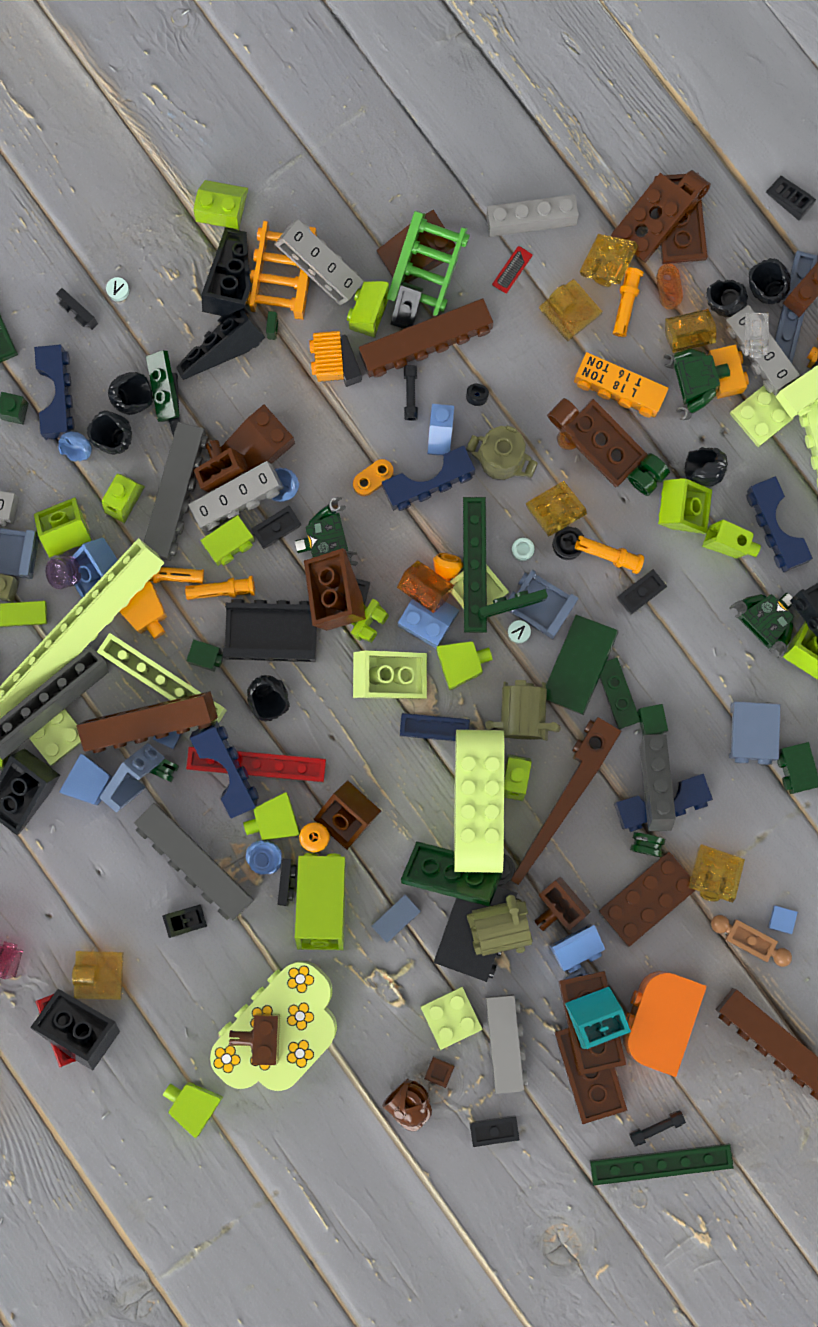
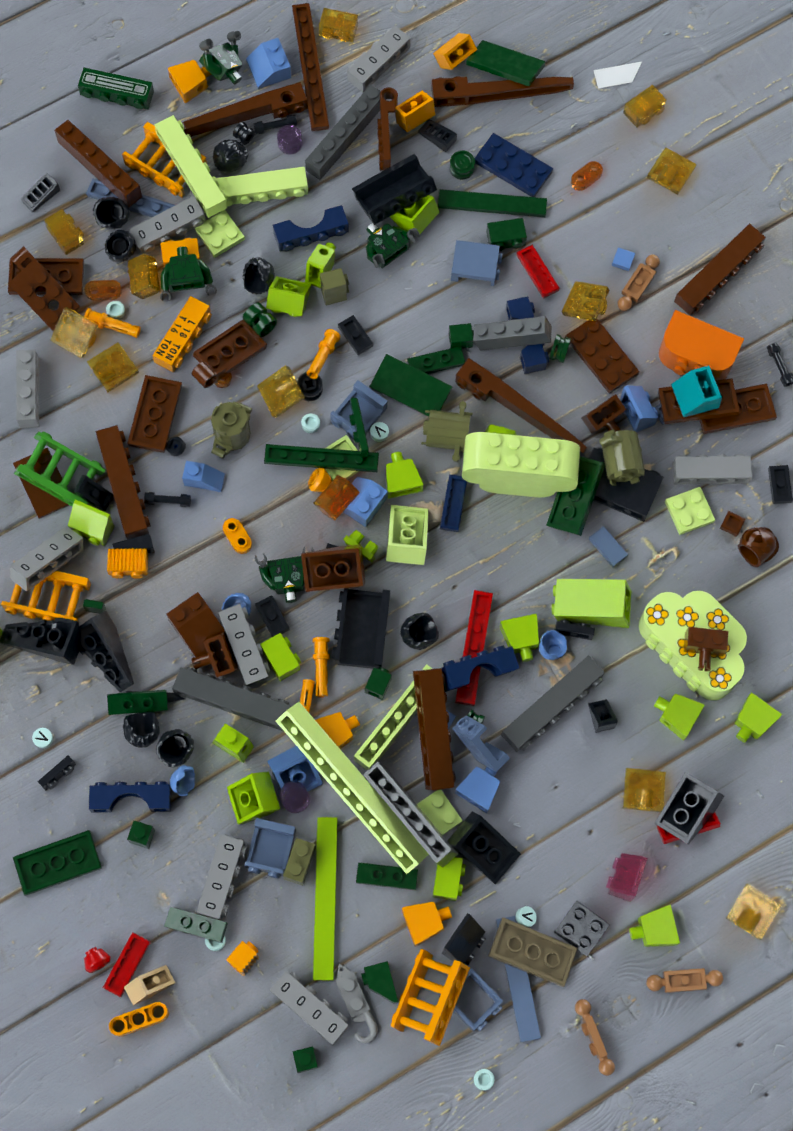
camera: 90 degrees left, 10 degrees down
light orange head [299,822,330,853] -> none
reddish brown slope [313,780,381,850] -> none
dark blue arch [382,445,475,511] -> none
sticker [492,246,533,294] -> none
clear brick [744,313,769,358] -> none
none -> clear yellow brick [44,209,84,255]
none -> light aqua tile [106,301,125,320]
none -> reddish brown plate [127,375,182,453]
none -> olive brick [320,268,349,306]
none -> red plate [516,244,560,299]
none -> lime torso [654,694,705,740]

